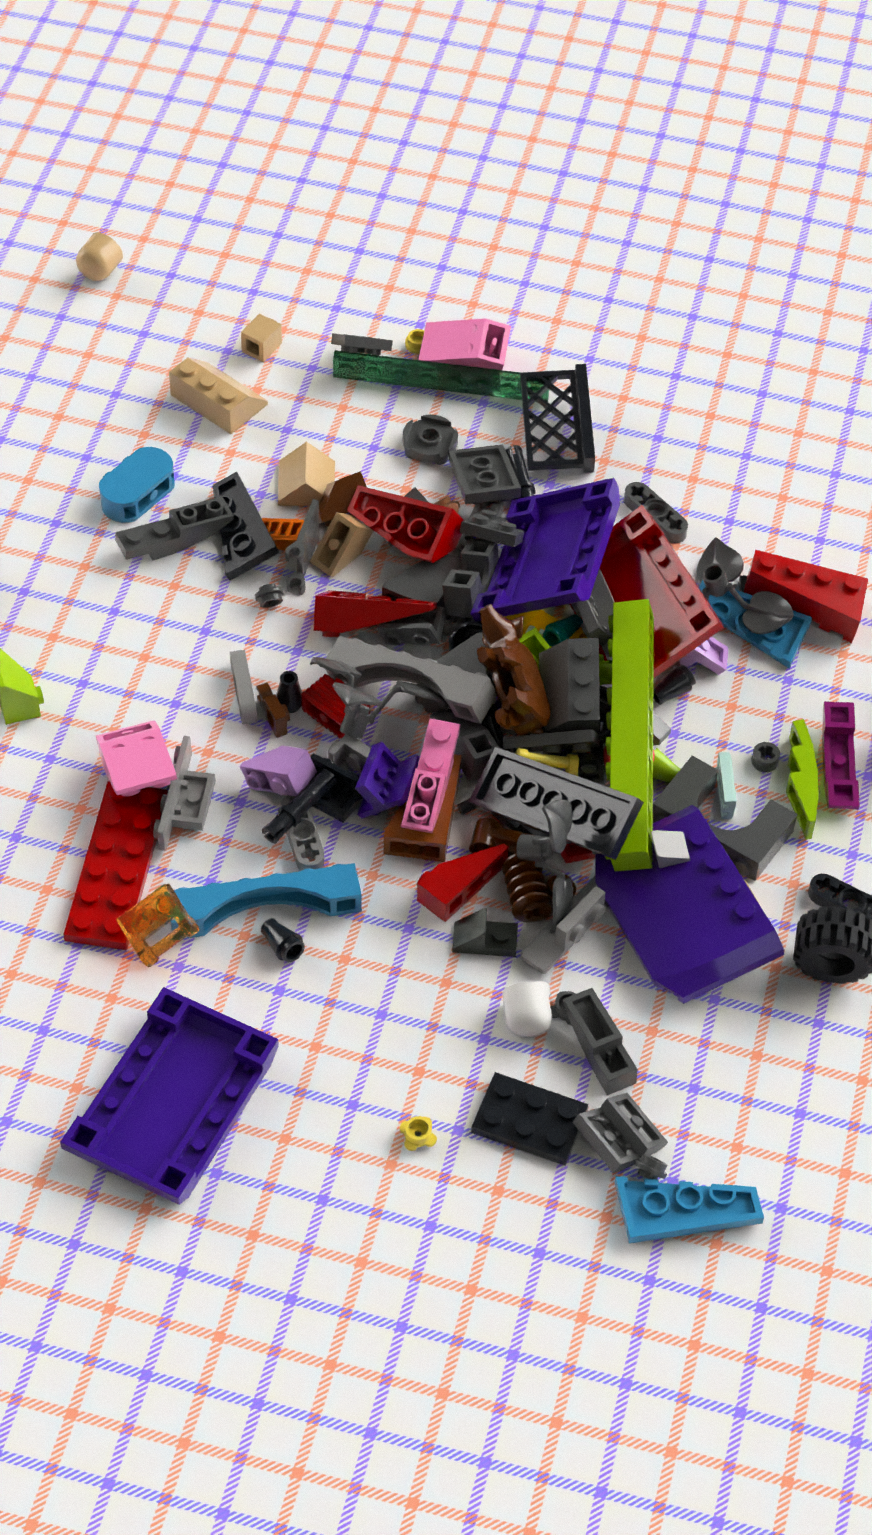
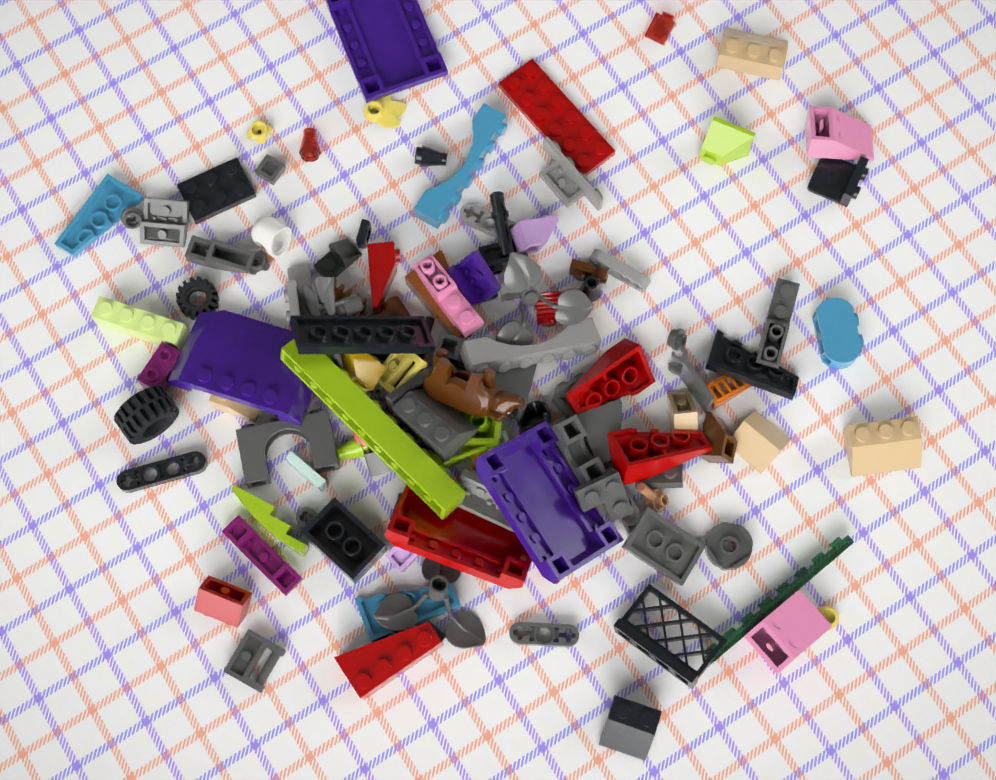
camera: 135 degrees right, 20 degrees up
bright pink slope [96,720,177,796] -> none
clear orange plate [116,883,199,967] -> none
tan brick [241,313,282,362] -> none
dark grey plate [331,333,393,355] -> none
black pin [505,445,536,499] -> none
slope [650,830,690,868] -> none
none -> yellowish green brick [91,296,189,352]
none -> magenta brick [137,341,181,391]
none -> black tyre [176,276,220,320]
none -> dark grey plate [254,154,286,185]
none -> clear red cone [299,128,321,162]
none -> black brick [301,497,388,585]
none -> black tile [356,219,372,249]
none -> light yellow plate [363,95,407,129]
none -> slope [599,695,662,761]

